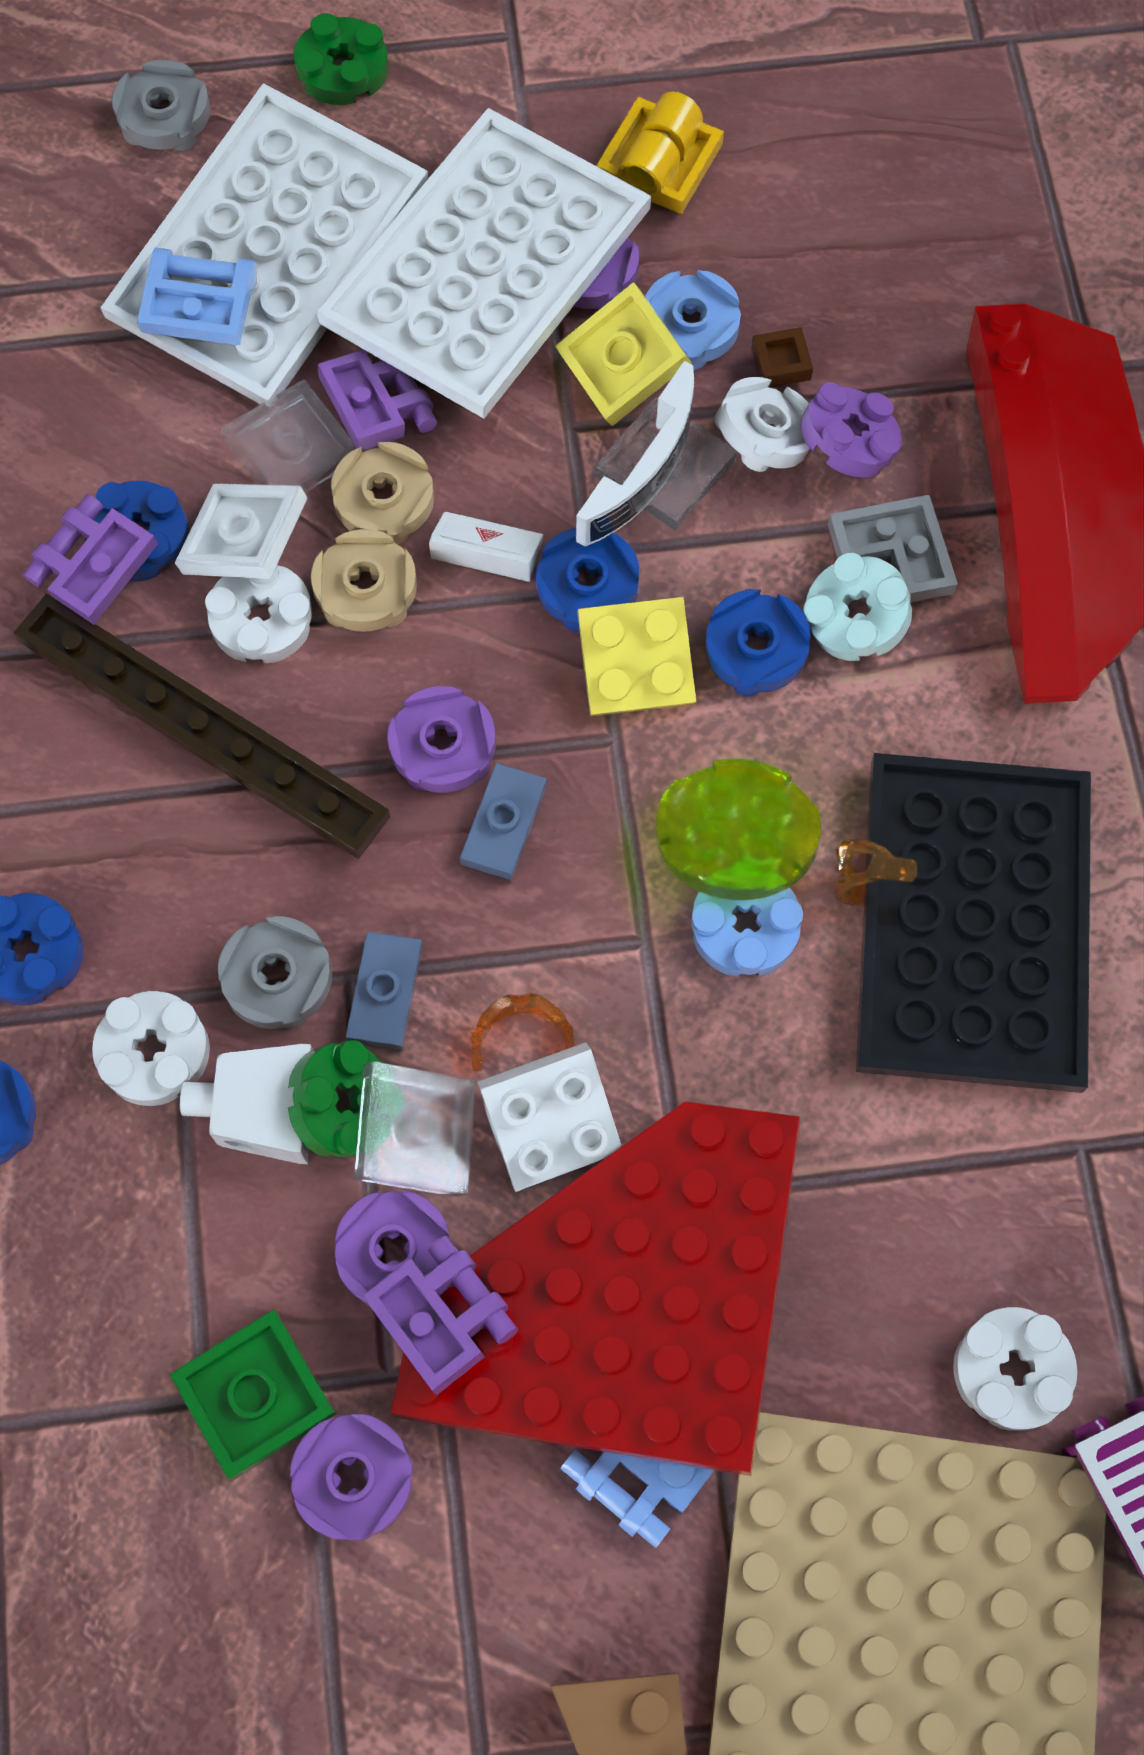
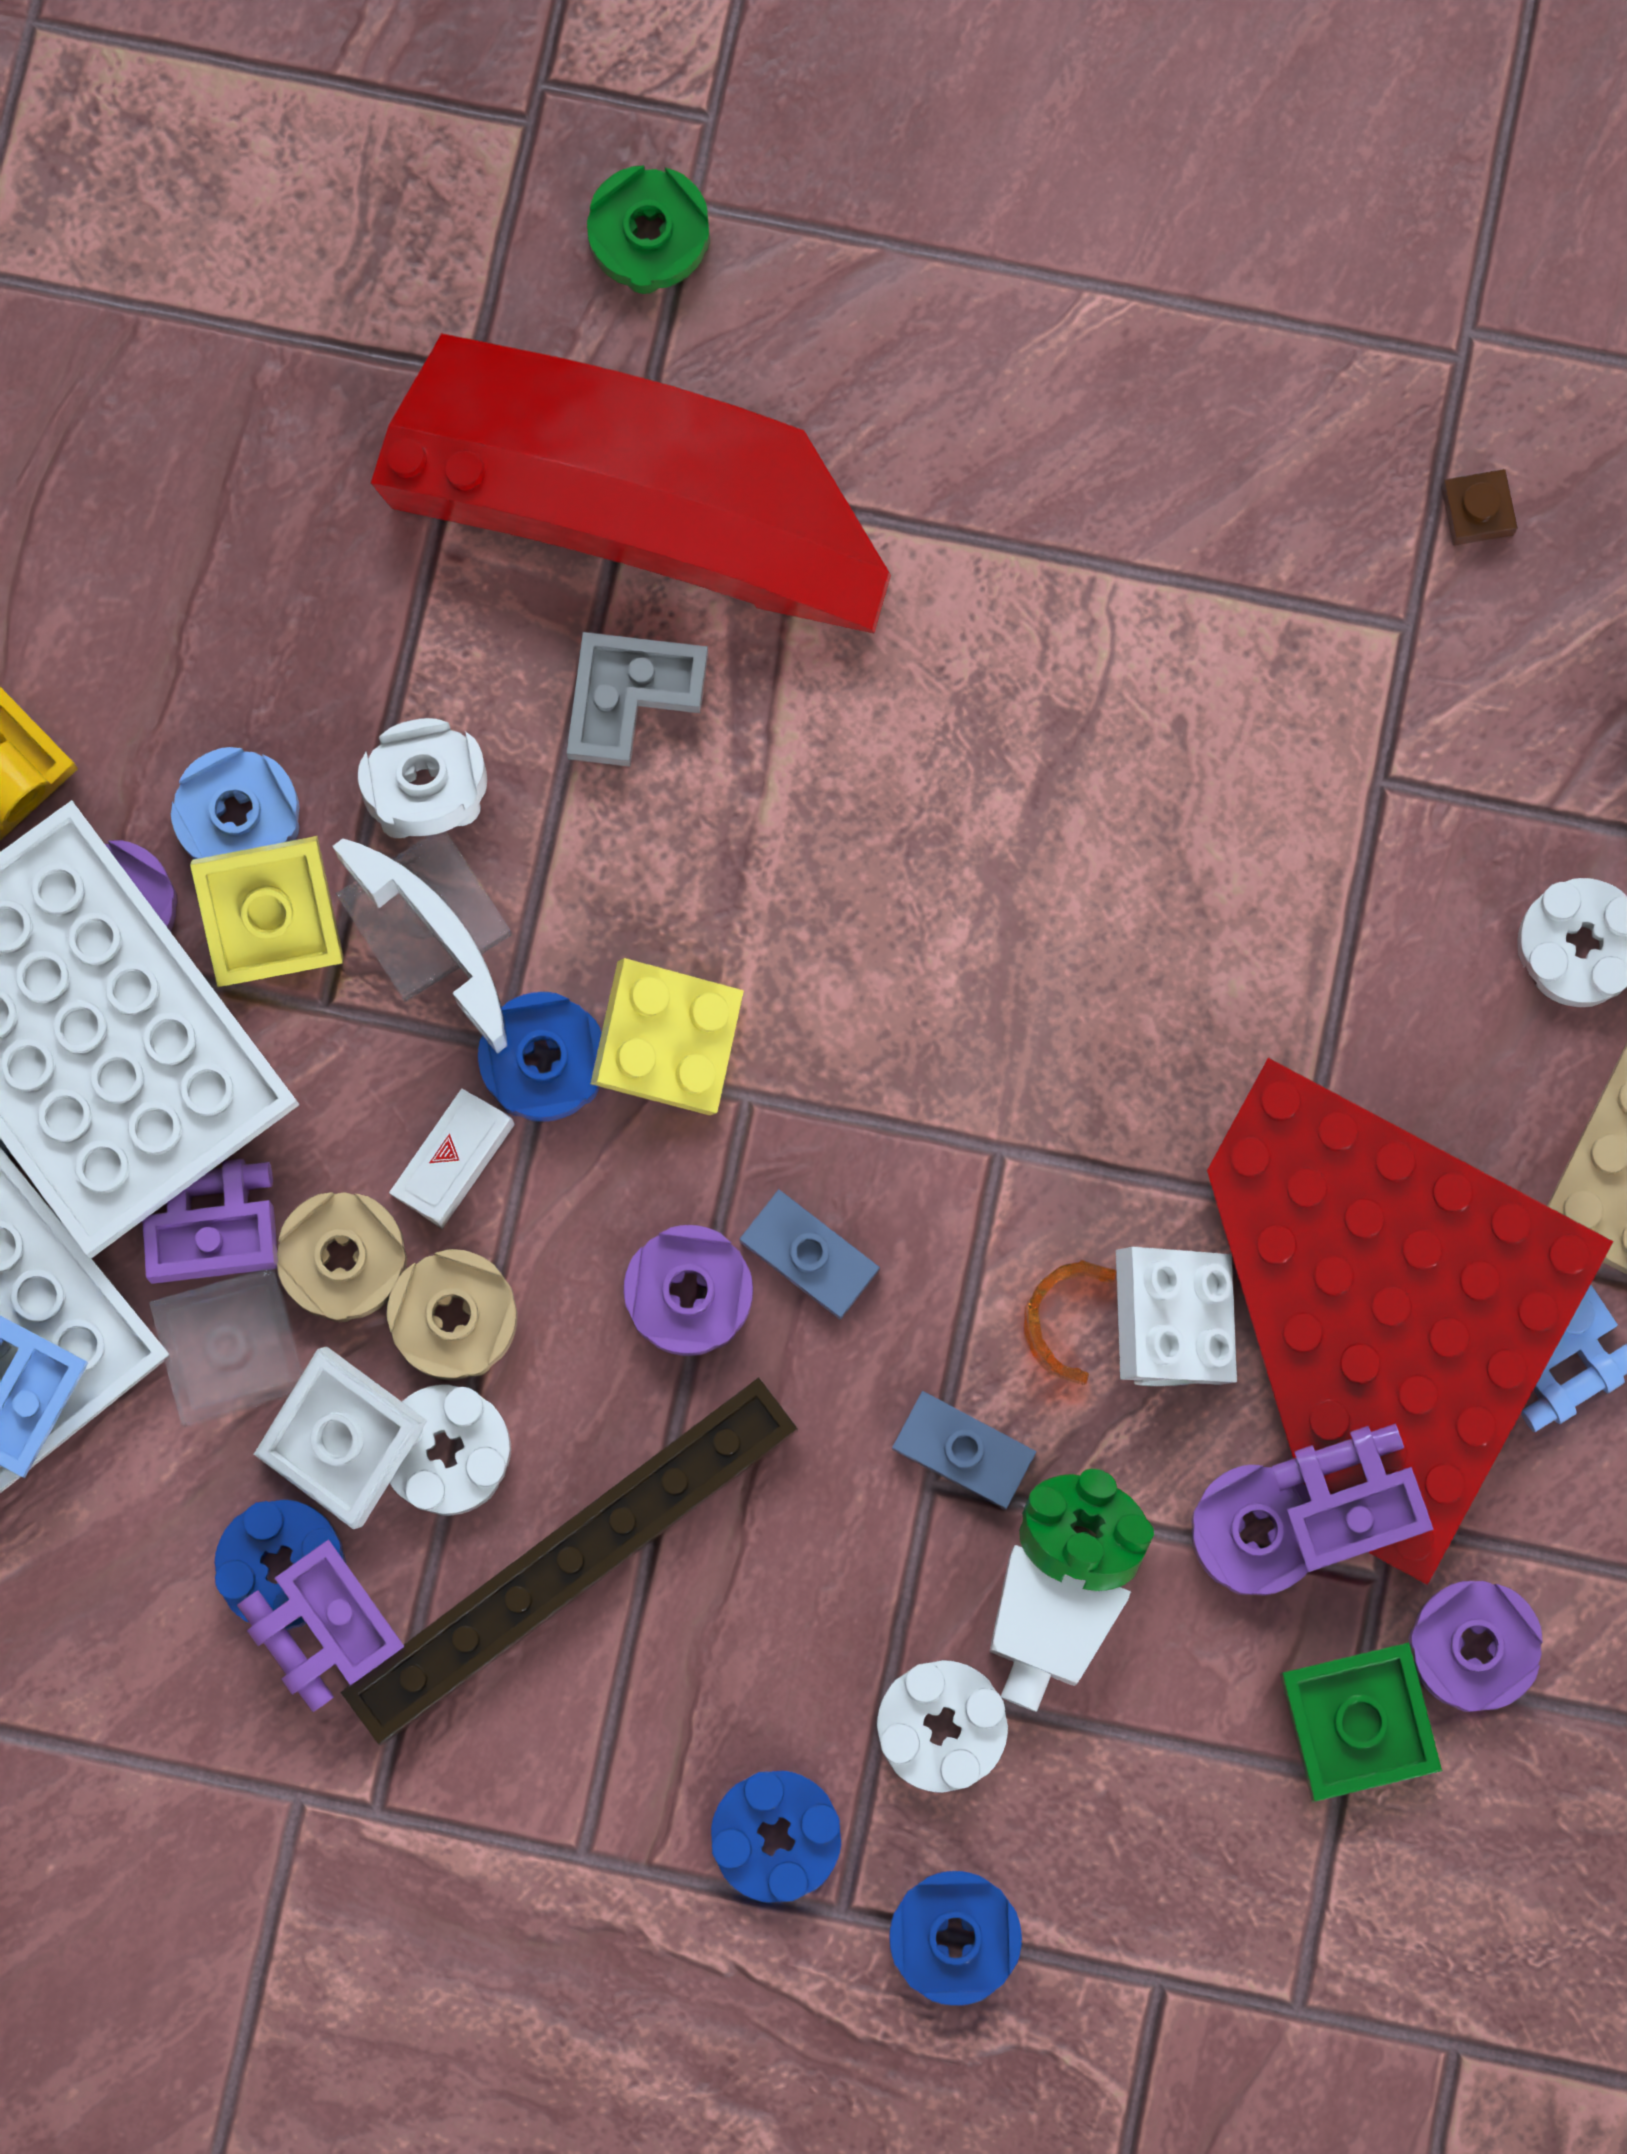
camera: 70 degrees left, 10 degrees up
light grey plate [218,916,332,1030] -> none
clear plate [354,1061,476,1197] -> none
clear neon green tile [656,759,821,900] -> none
light blue plate [691,863,803,977] -> none
blue plate [705,589,810,696] -> none
reddish brown plate [751,327,813,388] -> none
medium lavender plate [801,382,902,478] -> none
light aqua plate [803,553,912,661] -> none
clear orange helmet [834,839,917,907] -> none
black plate [856,753,1091,1093] -> none

